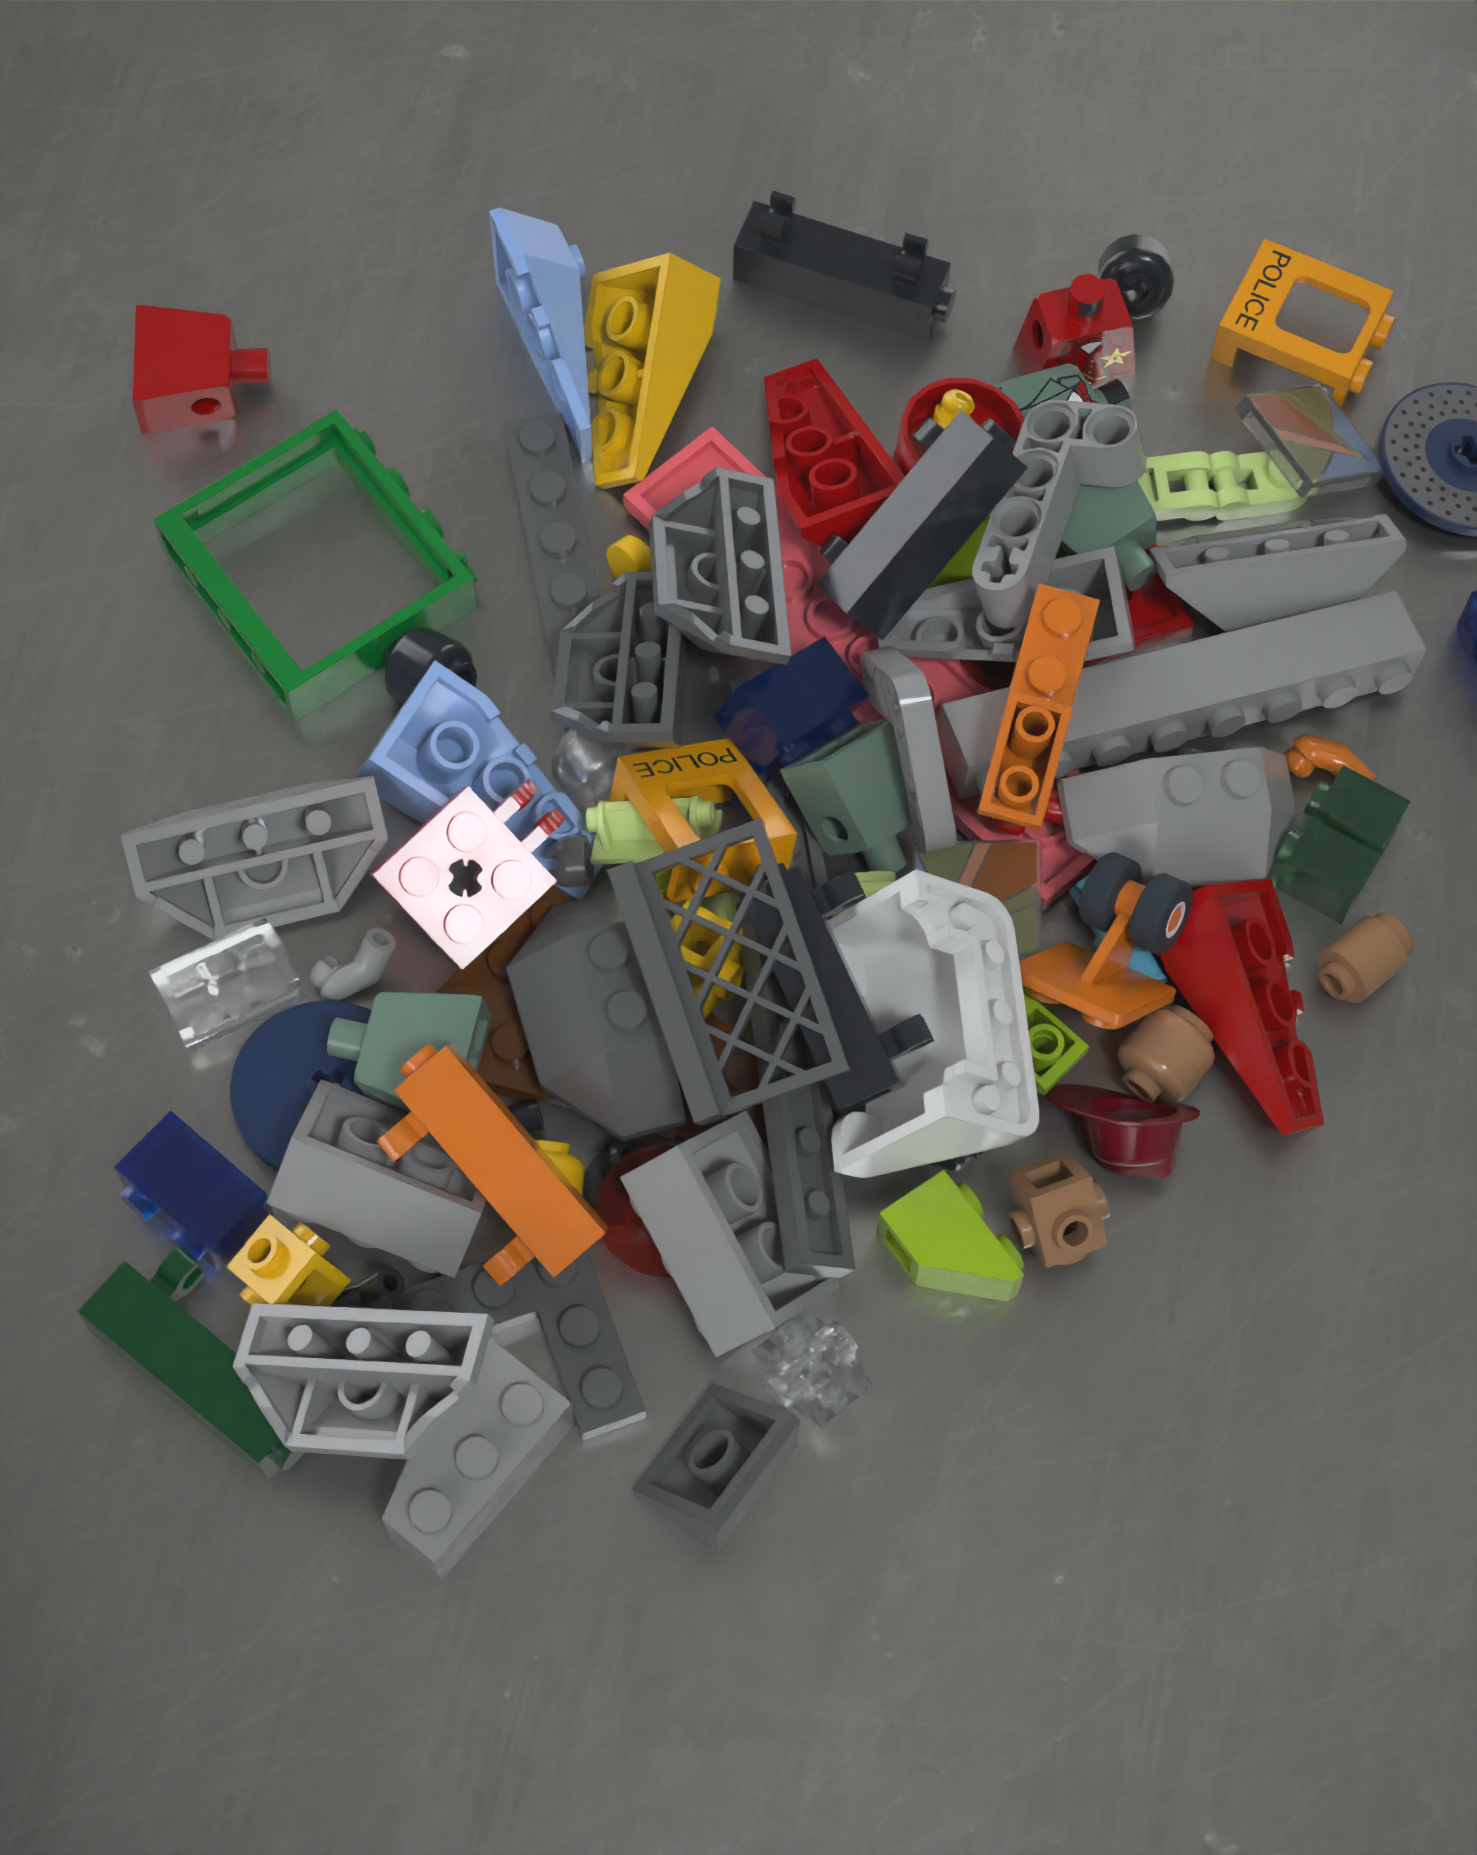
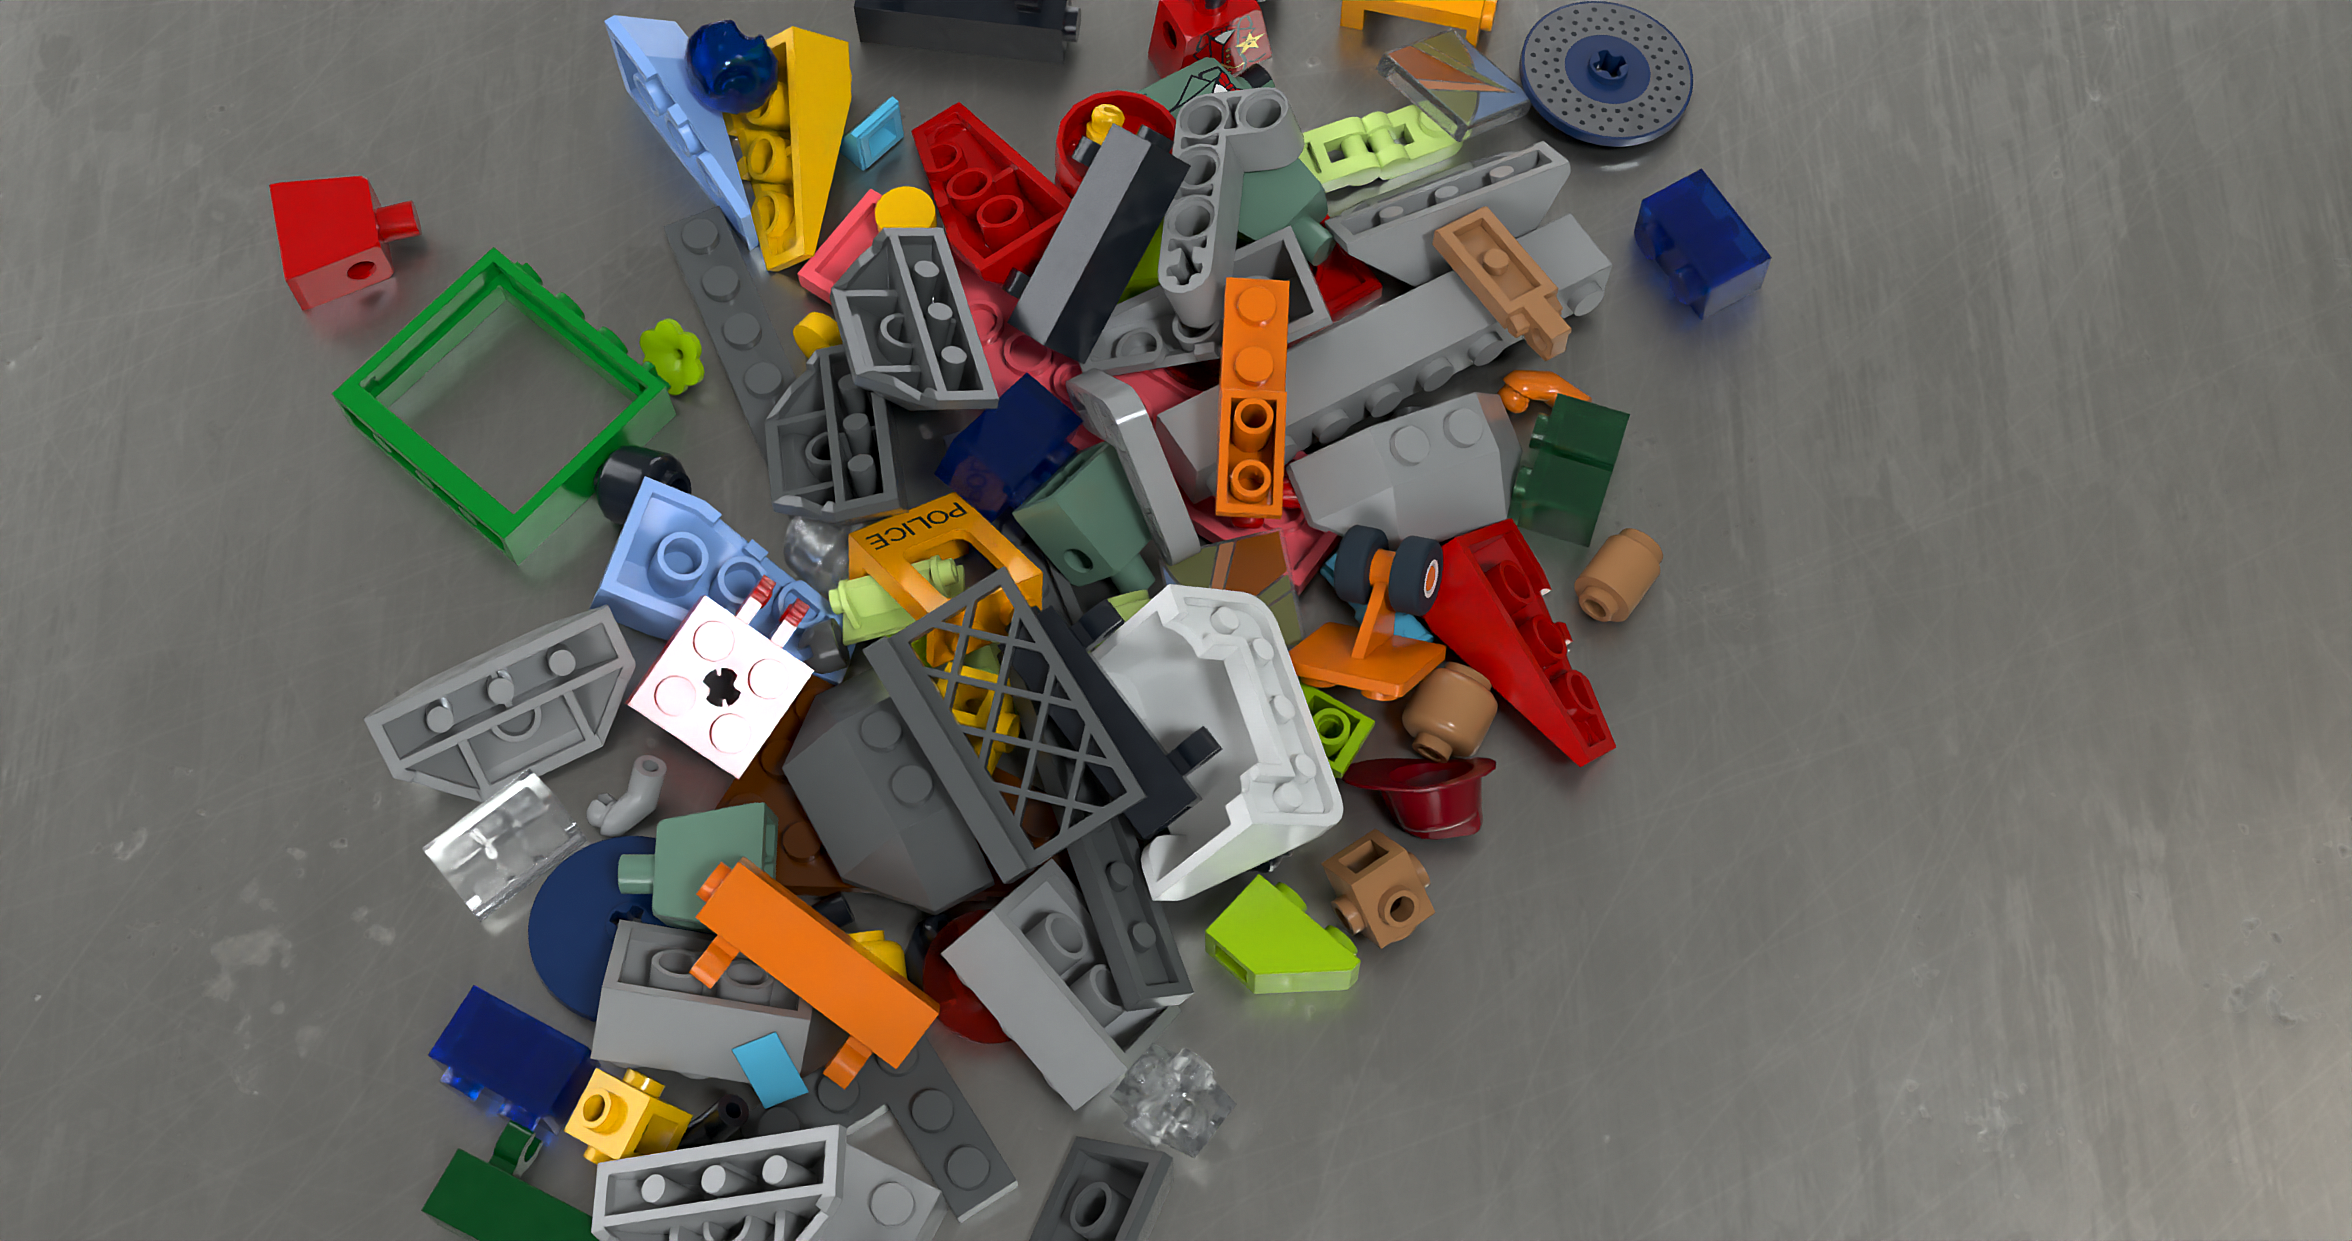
camera: 10 degrees left, 0 degrees up
none -> lime plant [639,318,705,395]
none -> clear blue hair [684,20,779,115]
none -> medium azure sticker [732,1032,809,1109]
none -> medium azure slope [839,96,904,171]
none -> yellow tile [875,186,937,232]
none -> medium nougat hinge [1432,206,1572,362]

